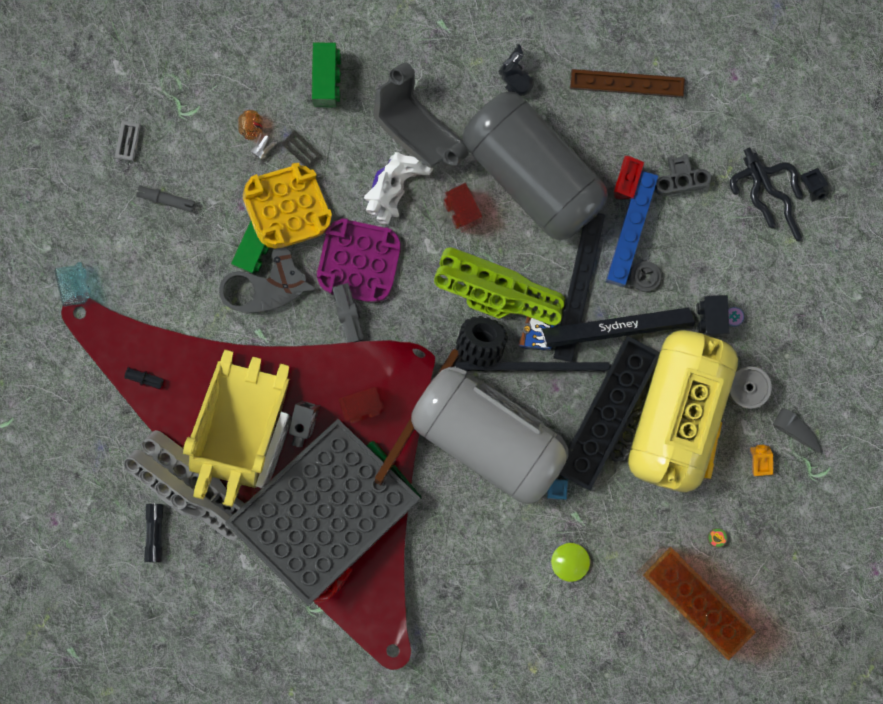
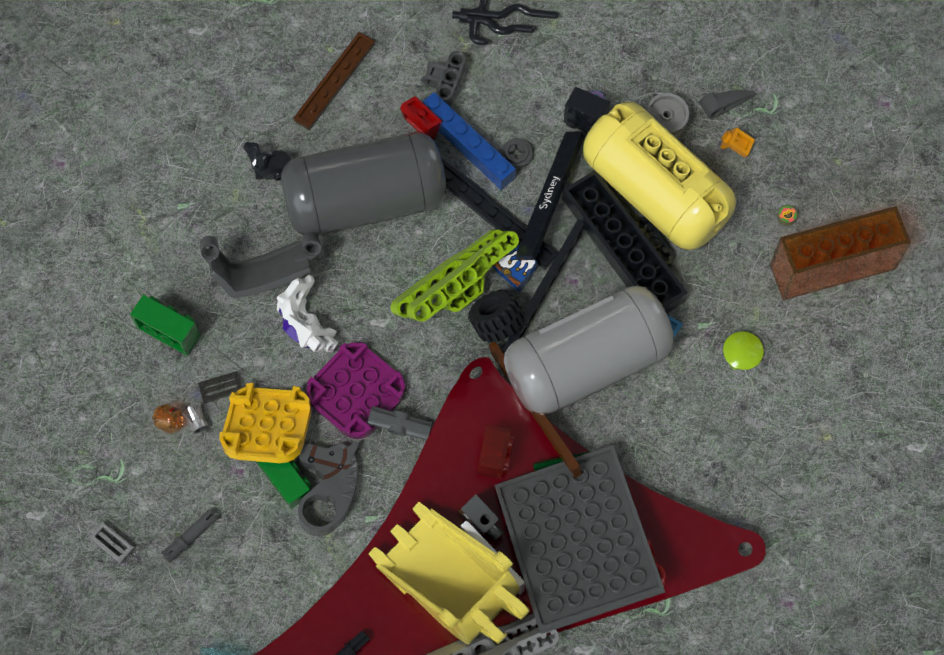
camera: 60 degrees left, 15 degrees down
clear red brick [443,182,483,233] -> none

